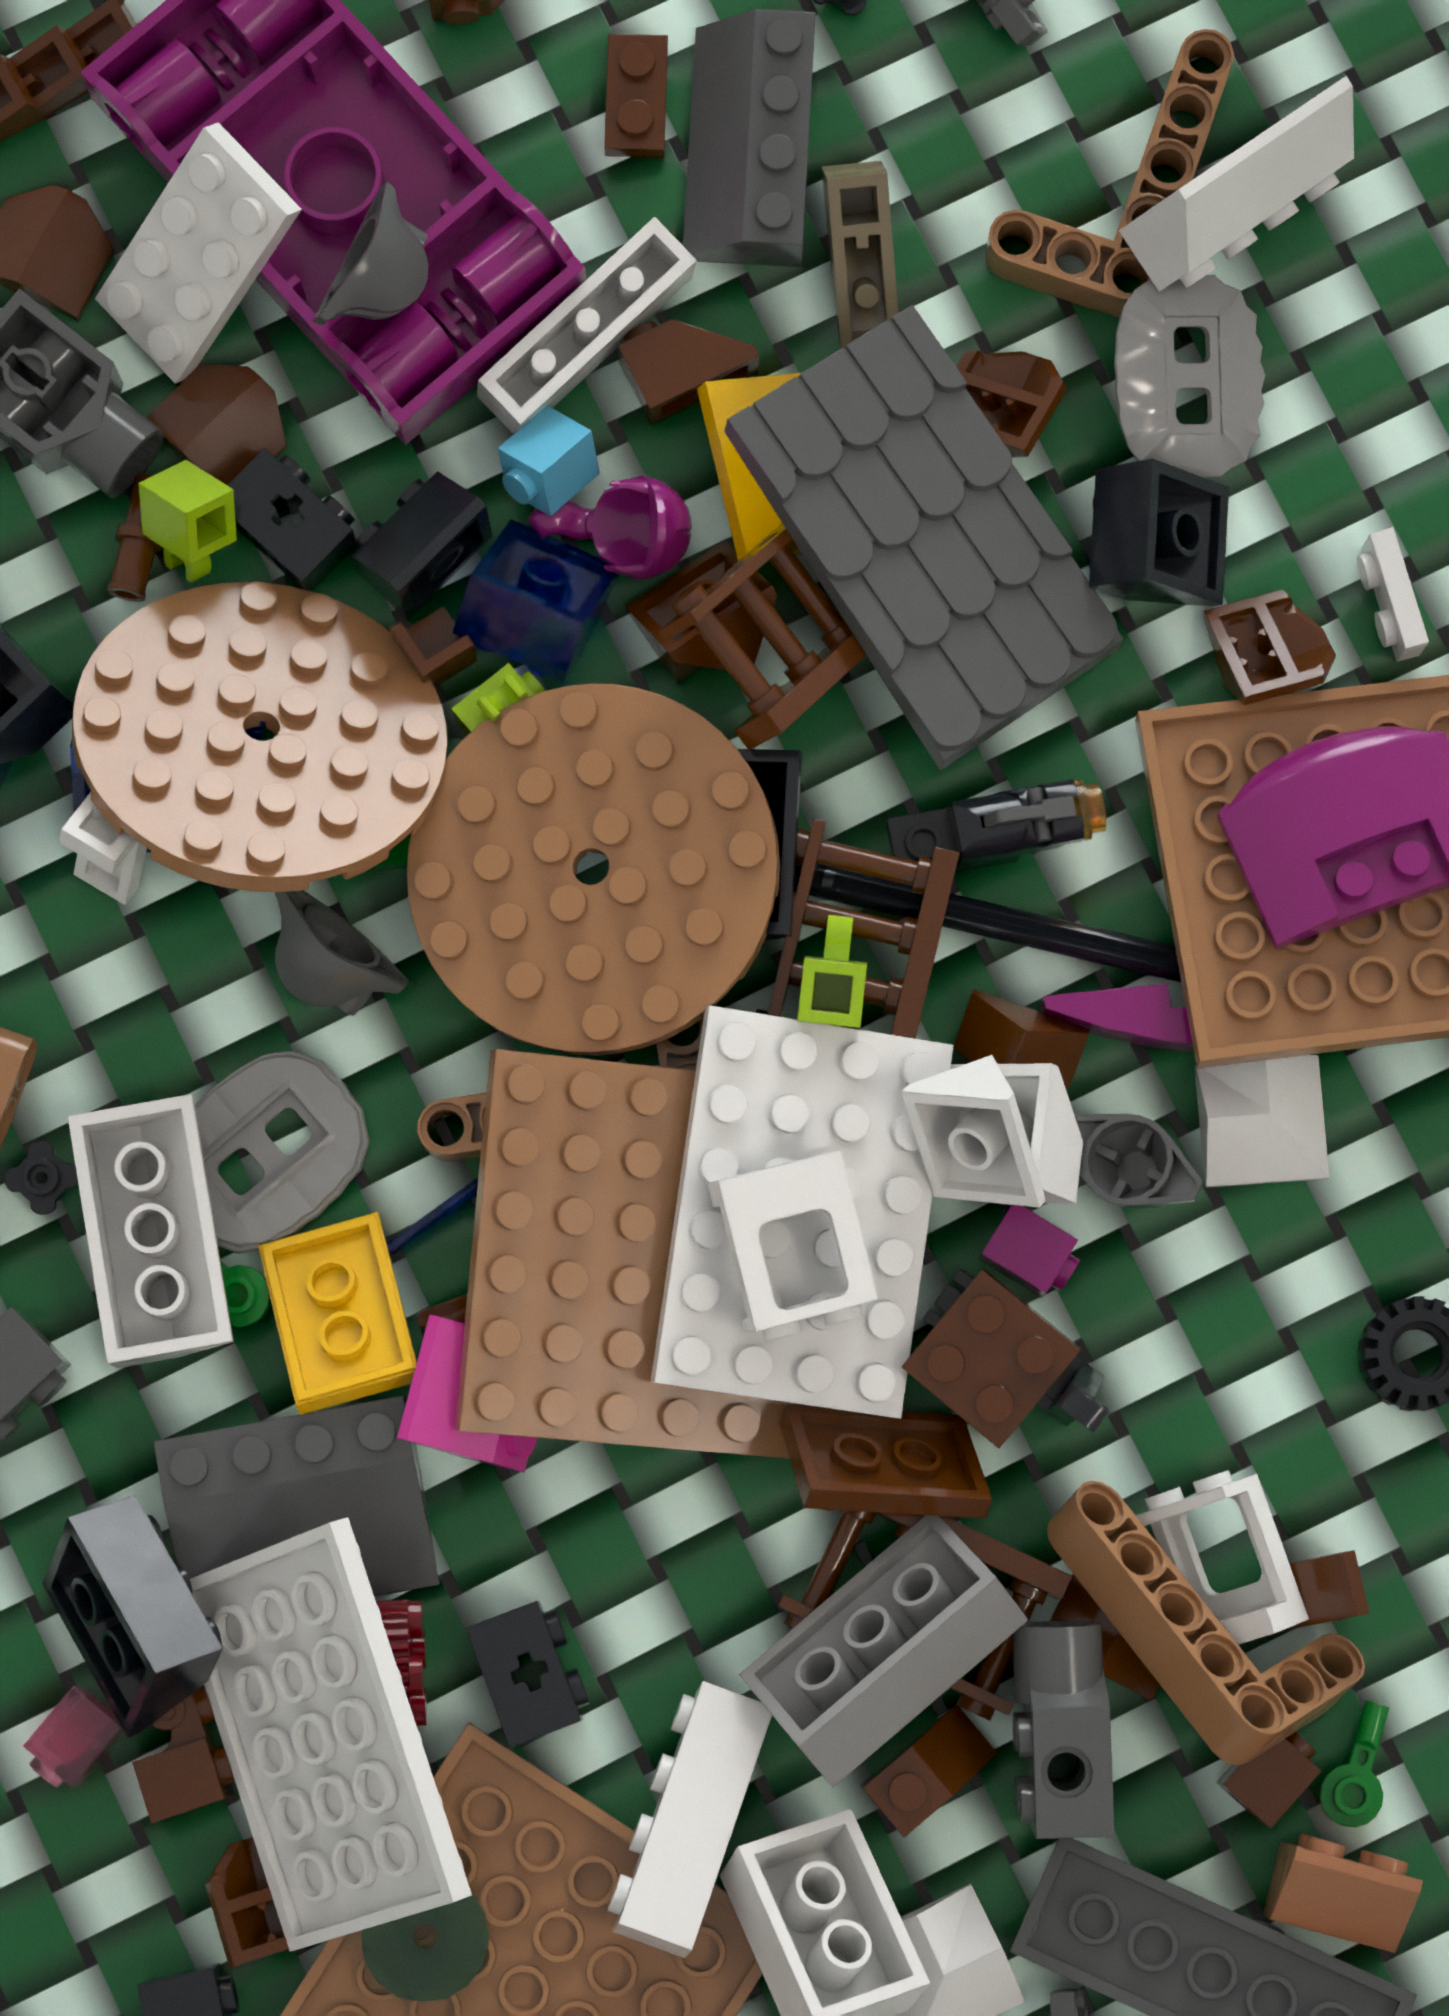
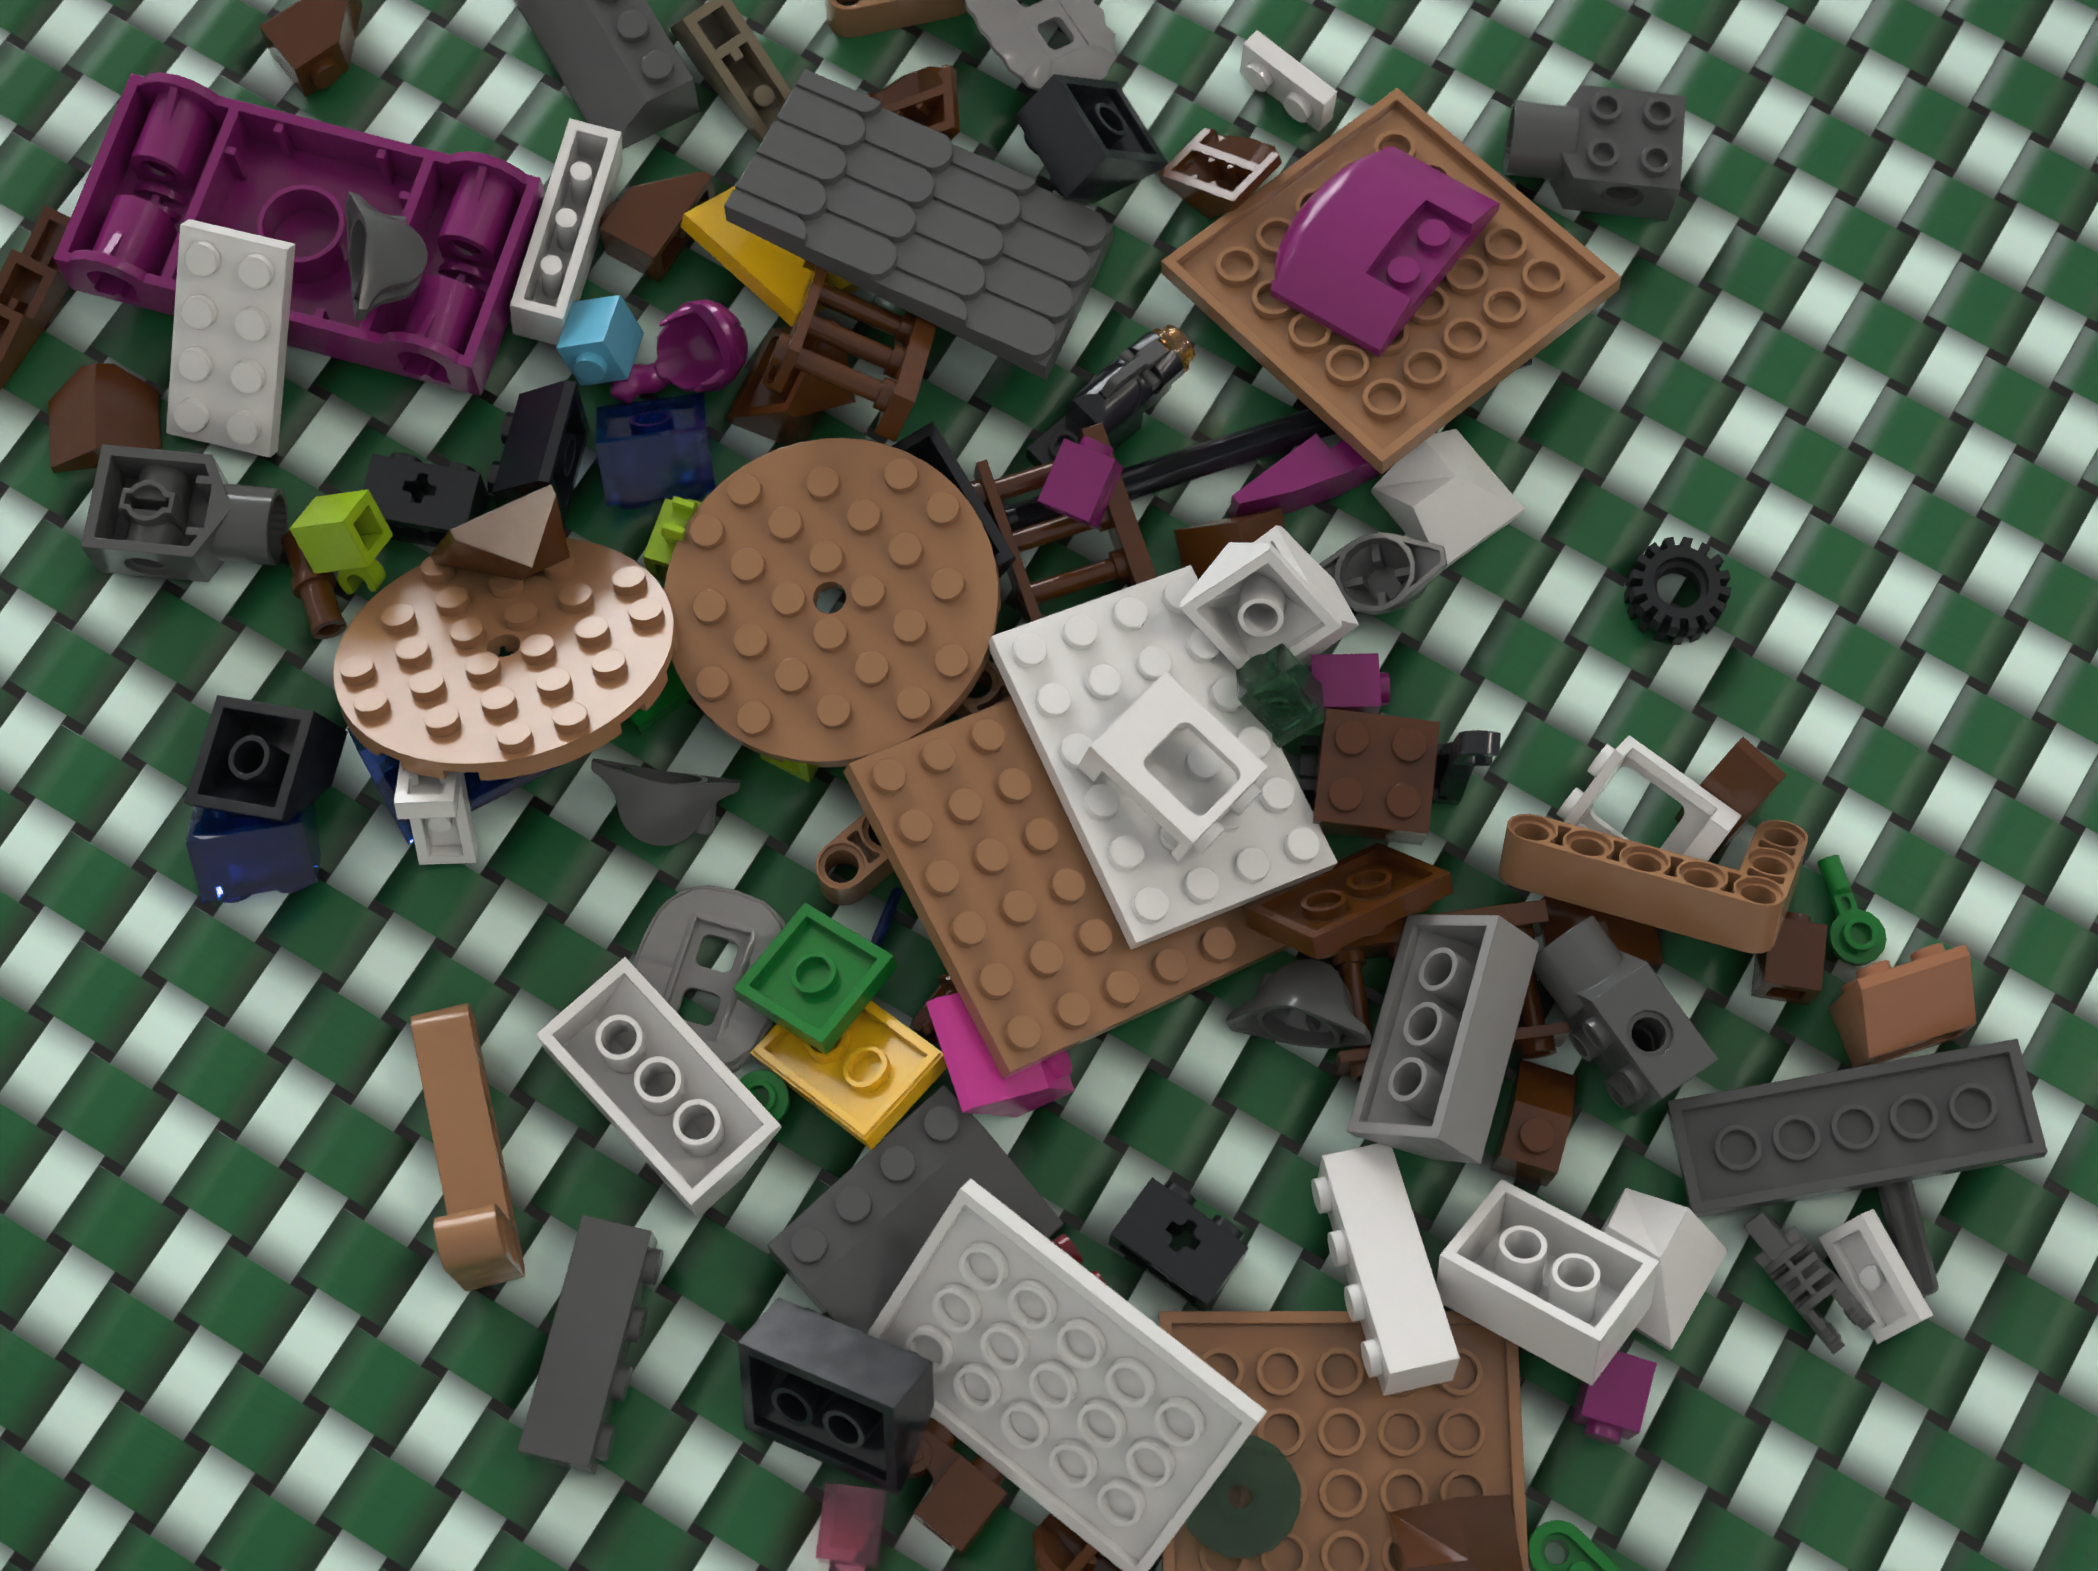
camera: 35 degrees left, 10 degrees down
black plate [4,1141,78,1215] -> none
reddish brown slope [146,364,287,485] -> none
reddish brown panel [390,606,477,688] -> none
reddish brown plate [604,34,668,158] -> none
lime brick [797,915,867,1028] -> none
none -> slope [430,484,570,580]
none -> green plate [733,903,898,1054]
none -> magenta brick [1037,436,1123,529]
none -> dark grey hat [1225,959,1372,1049]
none -> clear green brick [1236,643,1326,748]

